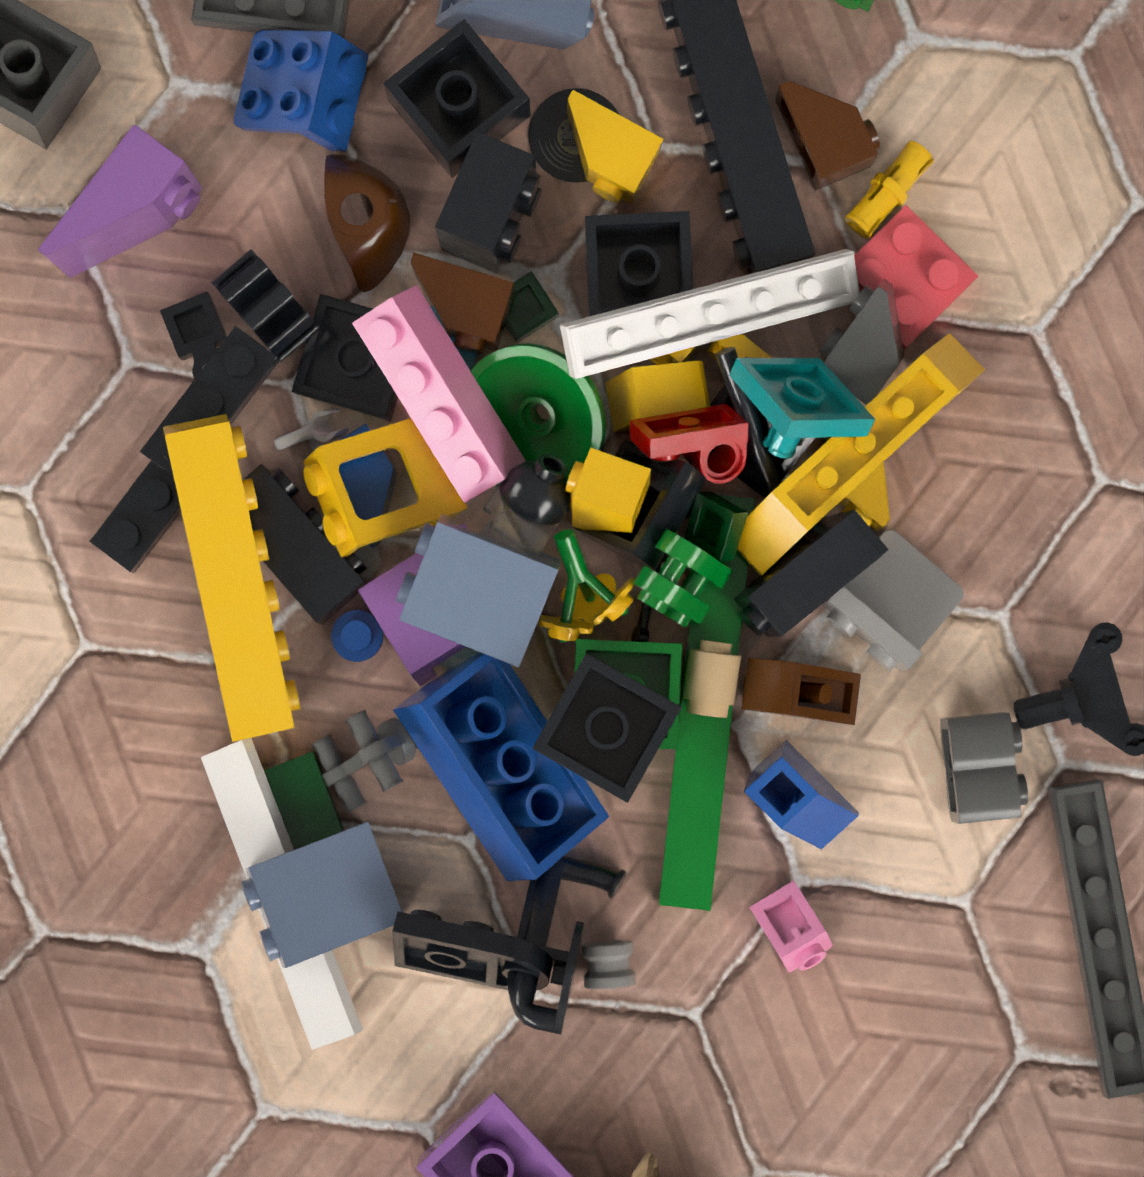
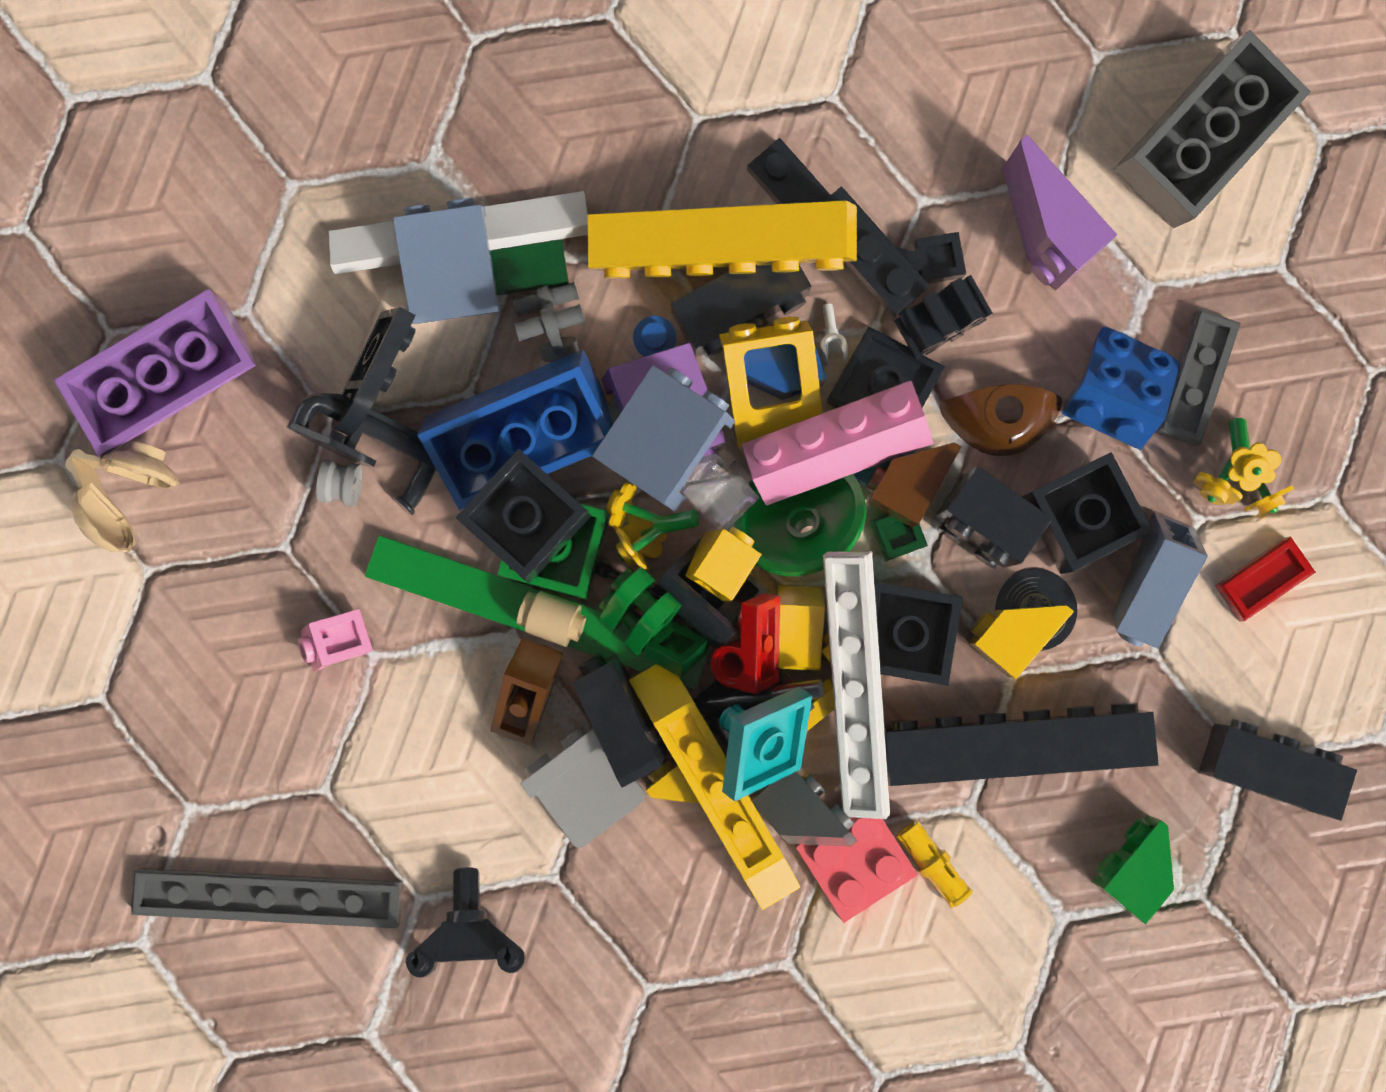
camera: 100 degrees right, 0 degrees up
black brick [499,454,571,525] -> none
blue slope [744,740,859,850] -> none
reddish brown slope [775,81,880,191] -> none
dark grey brick [940,712,1028,824] -> none

